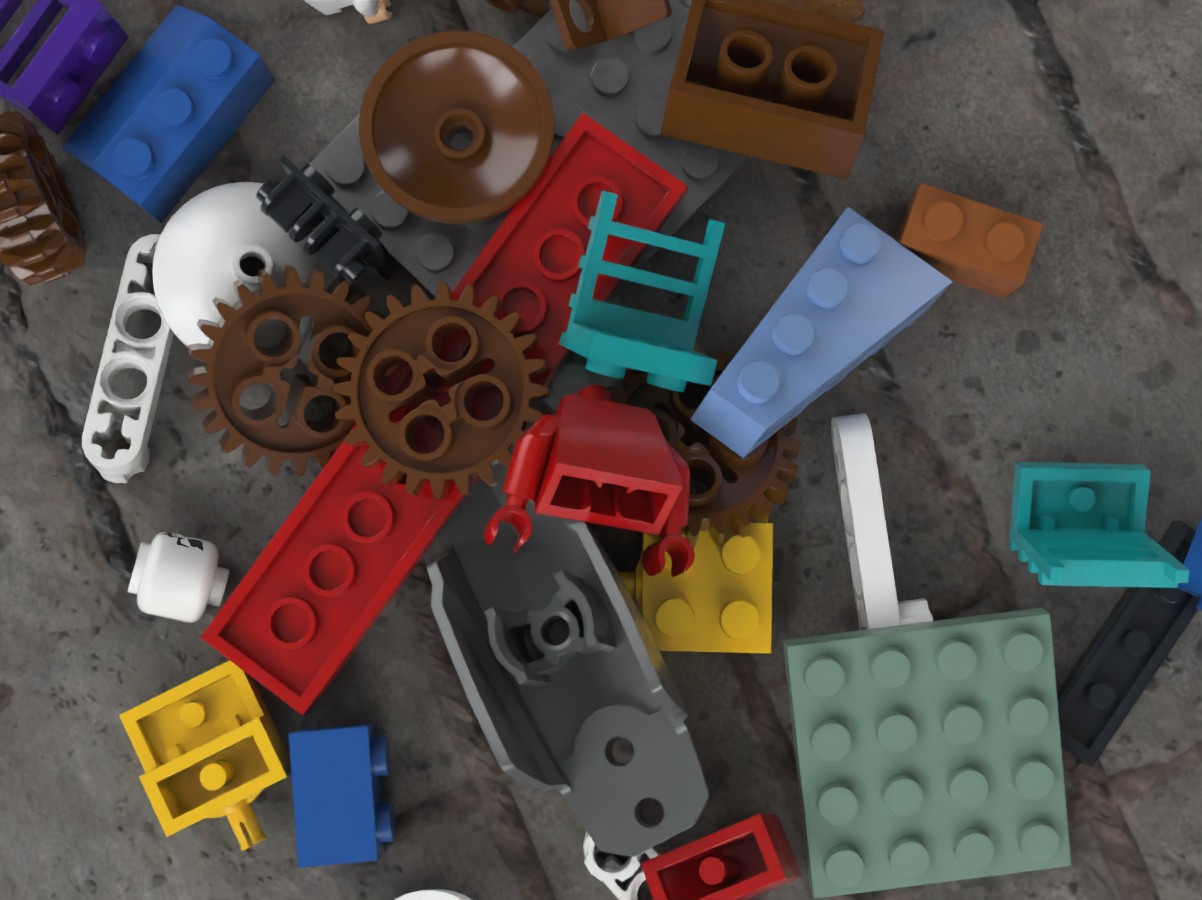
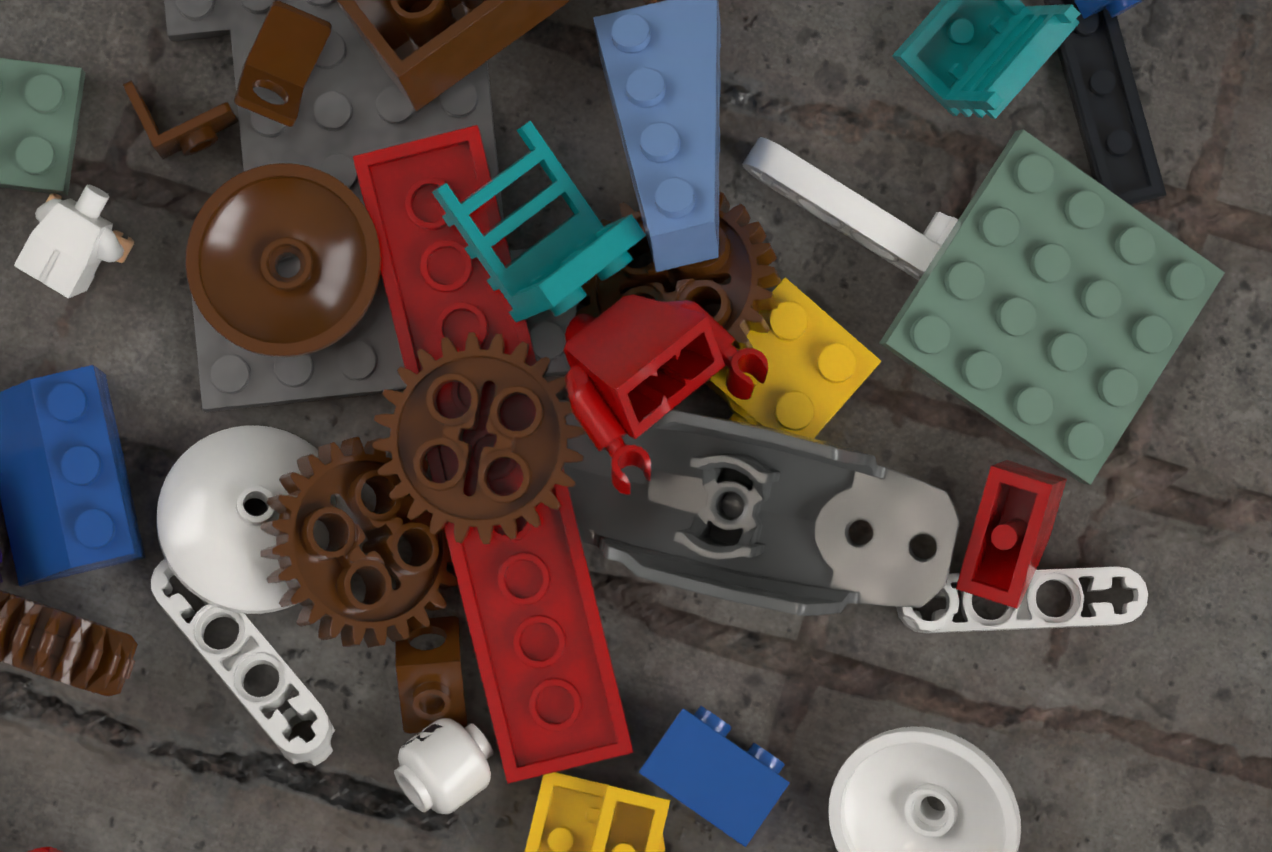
camera: 50 degrees left, 0 degrees up
black hinge [256,155,391,285] -> none
none -> reddish brown bracket [395,616,467,734]

